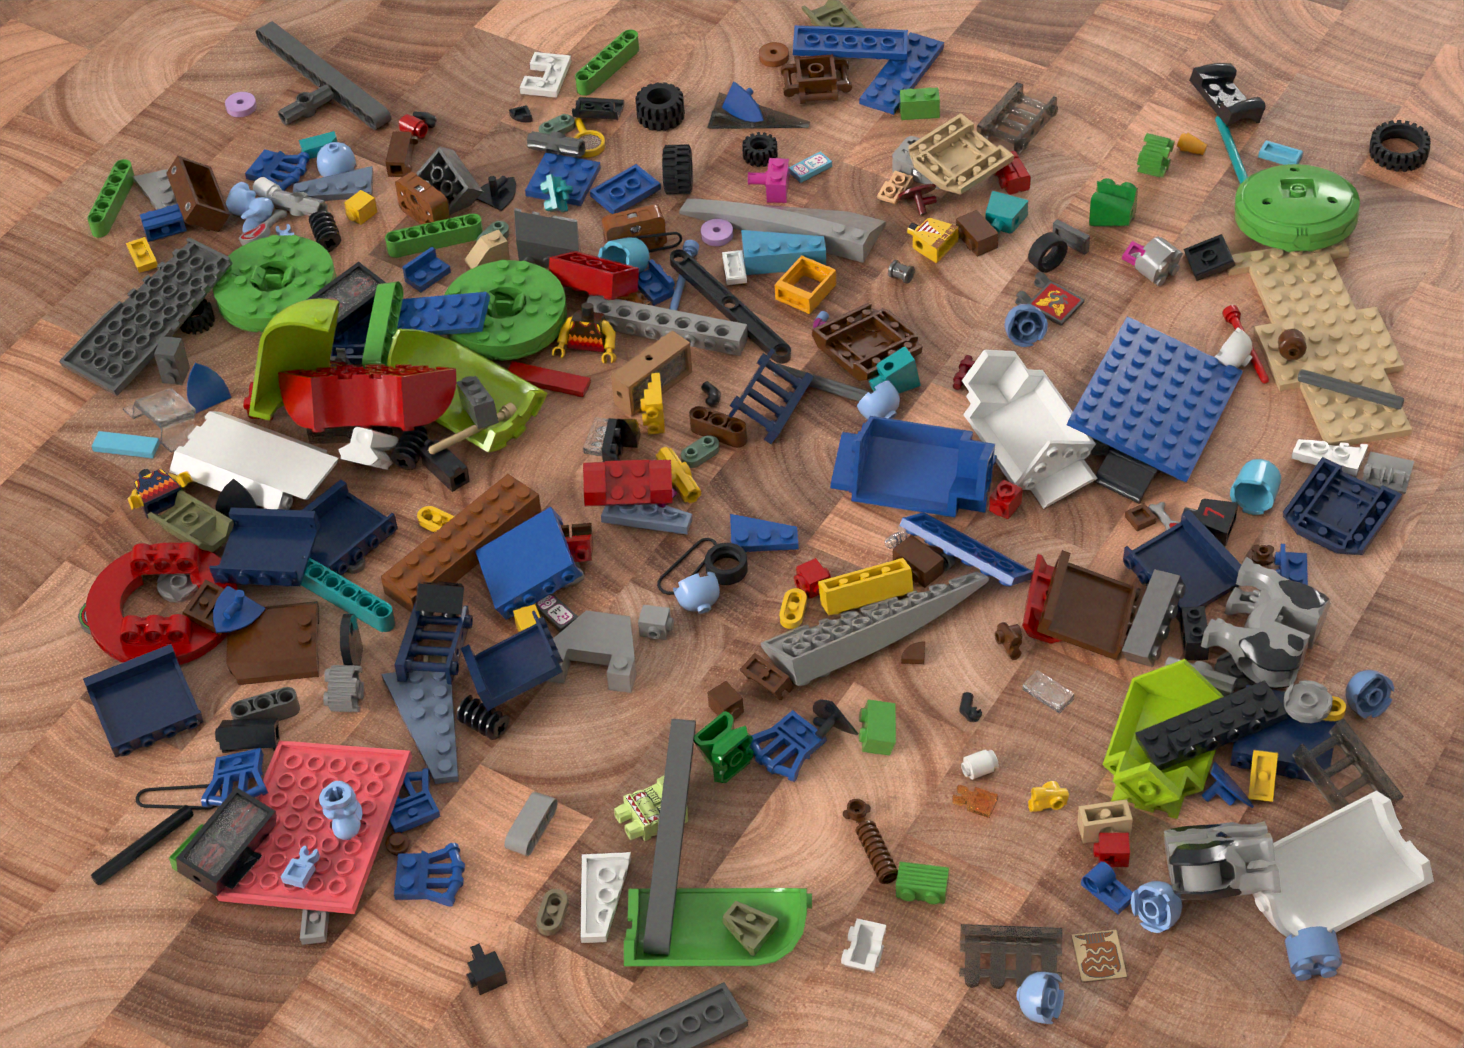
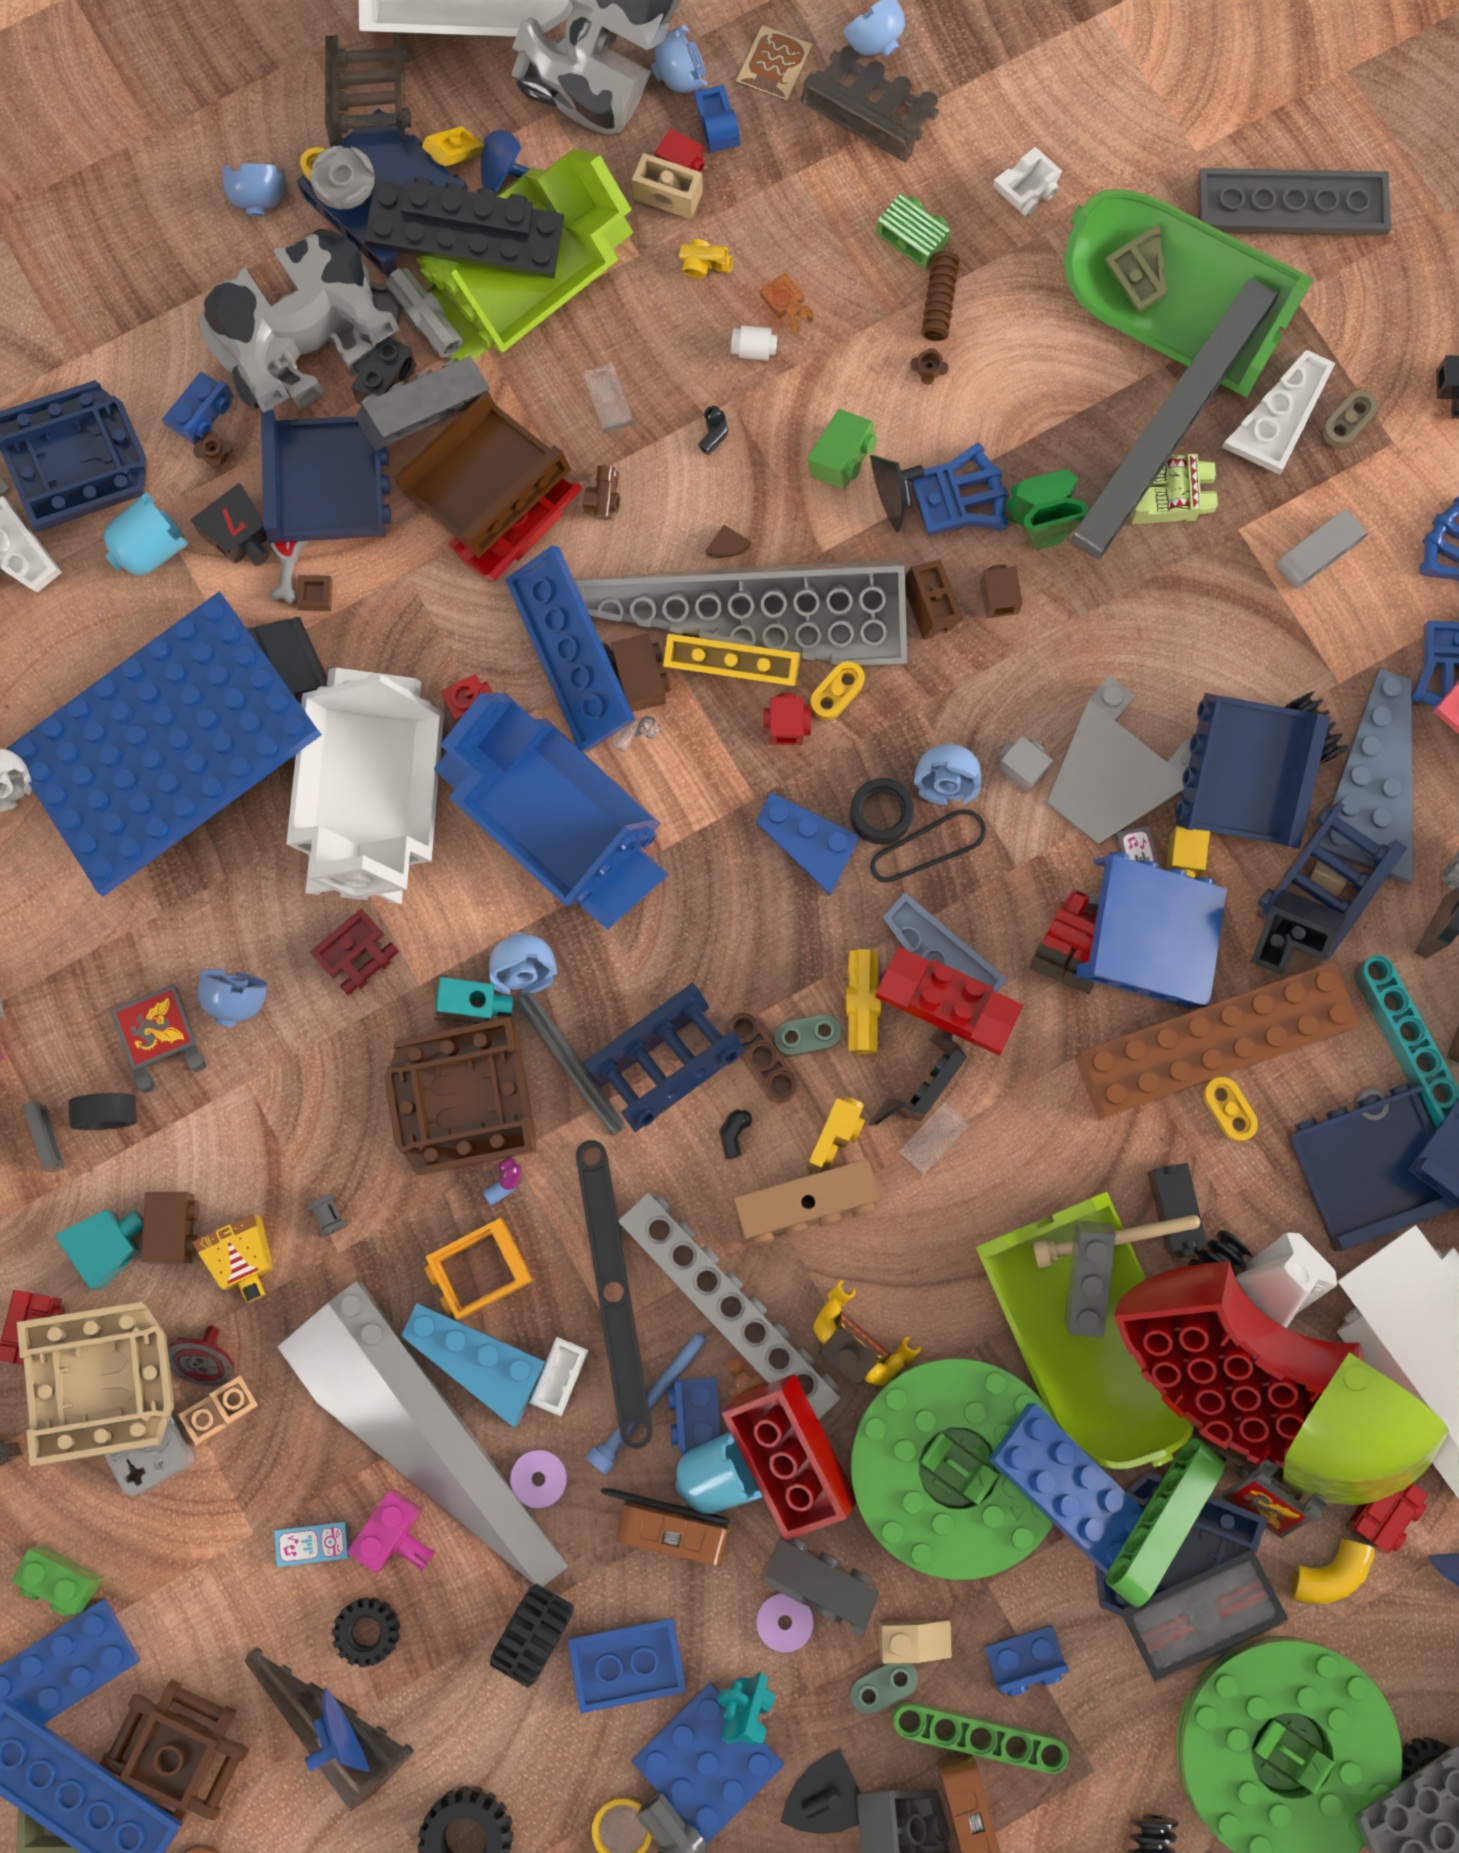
camera: 155 degrees left, 30 degrees up
red tile [508,361,591,397] -> none

